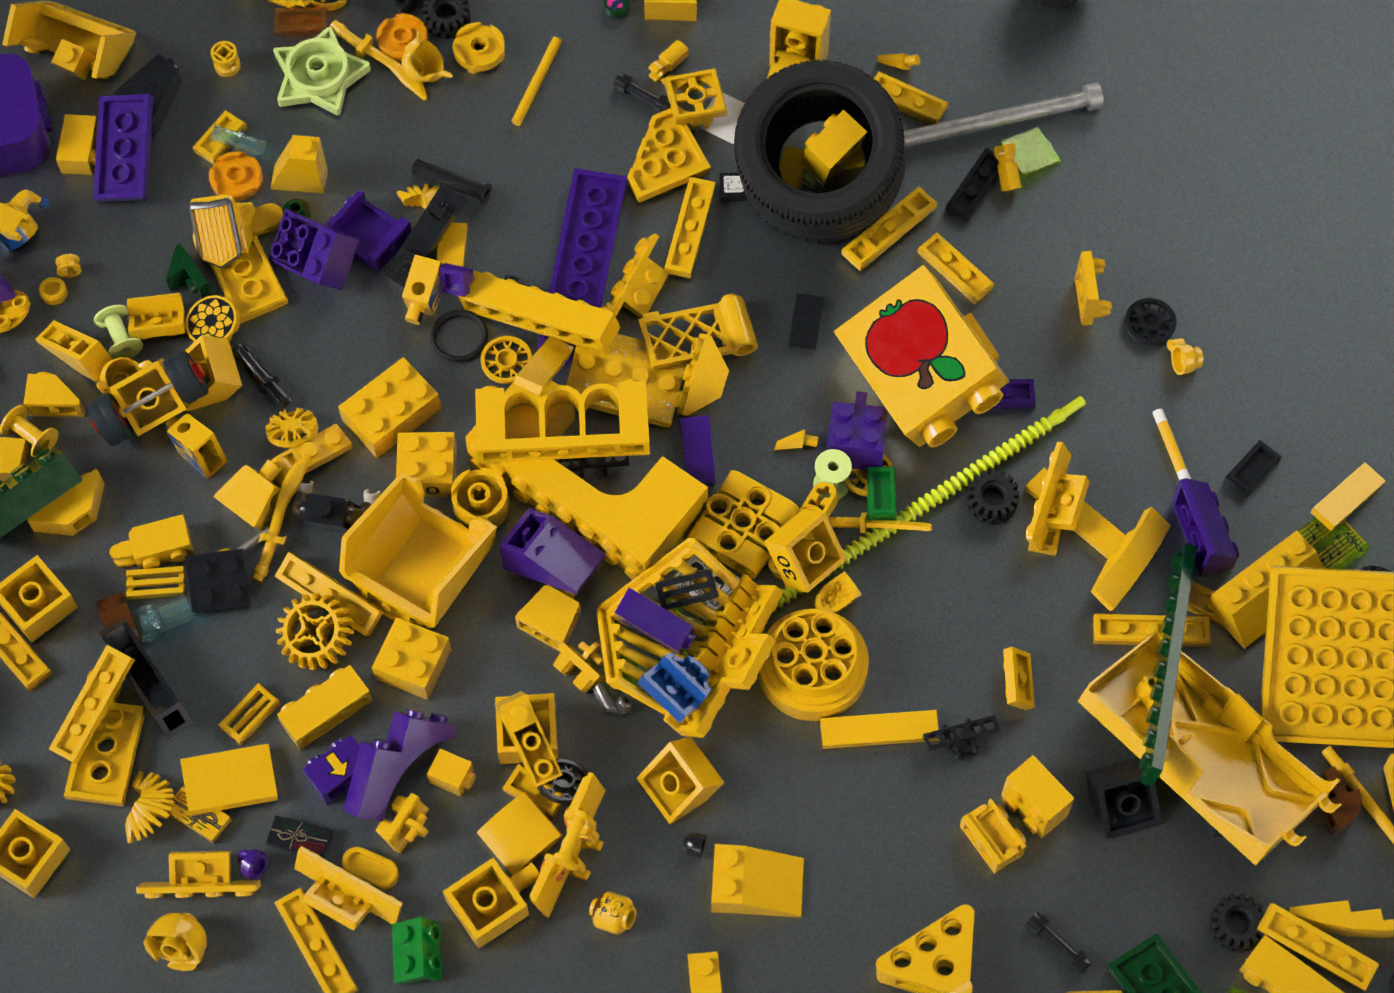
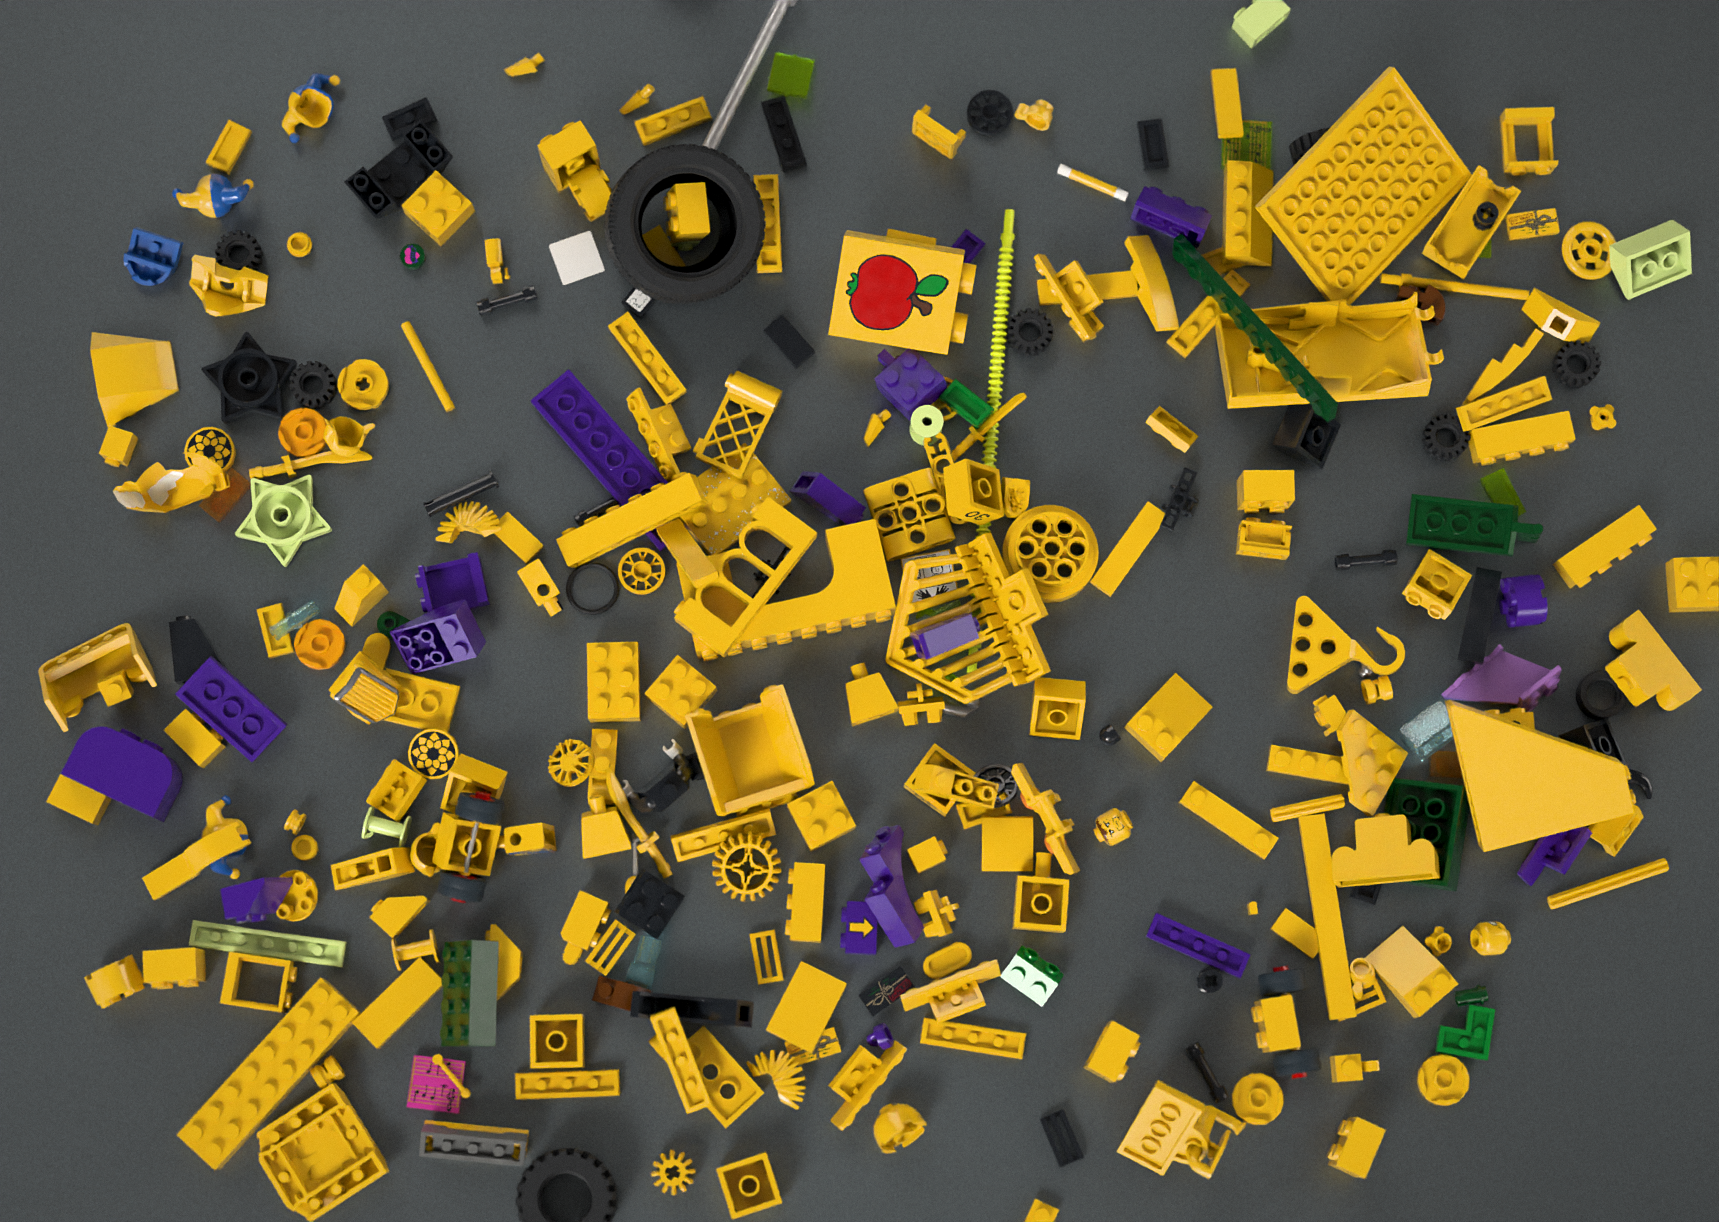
camera: 55 degrees left, 15 degrees up
dark green slope [166,243,212,299] -> none
yellow wheel [211,41,241,77] -> none
black axle [232,343,291,409] -> none
black hinge [384,184,466,288] -> none
dark purple tile [439,263,474,297] -> none
yellow brick [451,468,510,529] -> none
dark purple slope [499,508,606,595] -> none
yellow plate [627,108,711,203] -> none
blue slope [637,652,711,723] -> none
black tile [655,568,719,610] -> none
yellow piece [664,68,727,131] -> none
yellow slope [675,333,729,416] -> none
yellow tile [917,232,995,304] -> none
yellow bar [994,143,1021,191] -> none

